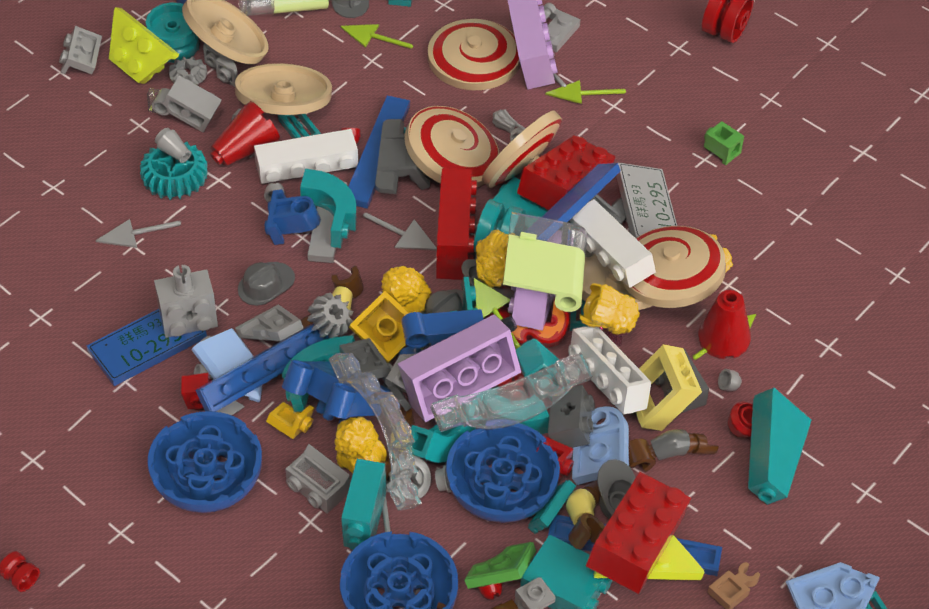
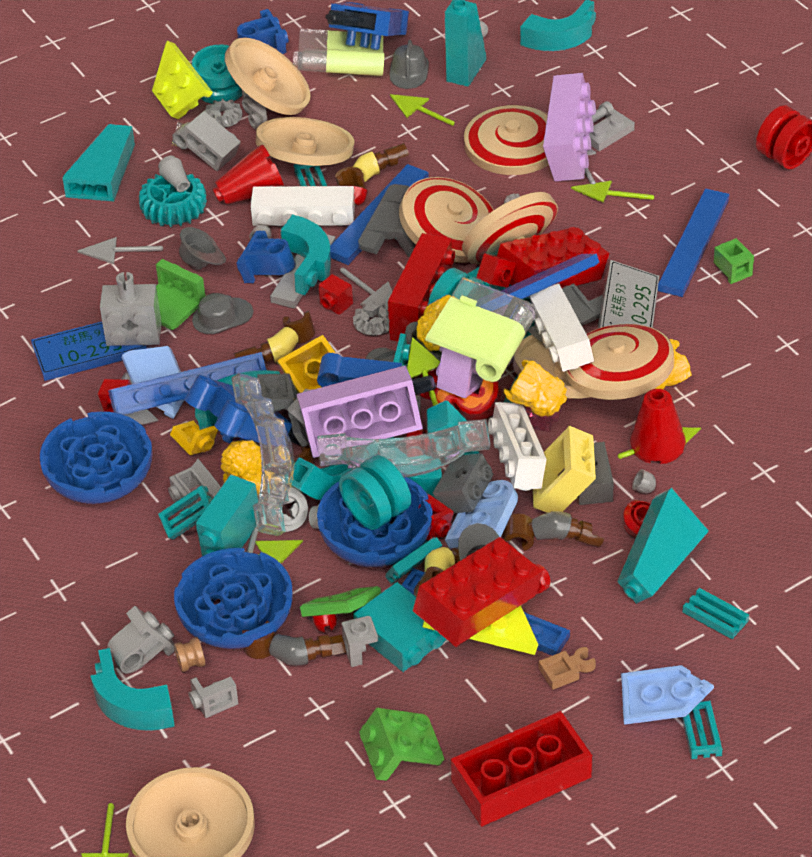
camera: 20 degrees right, 5 degrees down
light grey bracket [59,26,102,74] -> none
light grey wing [235,304,304,341] -> none
light grey gear [307,292,354,338] -> none
yellow hair [381,266,432,313] -> none
none -> teal slope [62,124,135,202]
none -> bright green bracket [156,259,205,330]
none -> teal tile [158,485,212,539]
none -> dark grey piece [179,227,226,270]
none -> lime piece [255,540,303,563]
none -> red plate [318,274,353,315]
none -> reddish brown piece [335,143,409,189]
none -> teal wheel [339,454,411,530]
none -> light grey gear [353,302,389,335]
none -> red plate [476,253,516,288]
none -> blue tile [658,188,729,297]
none -> teal tile [683,588,749,640]

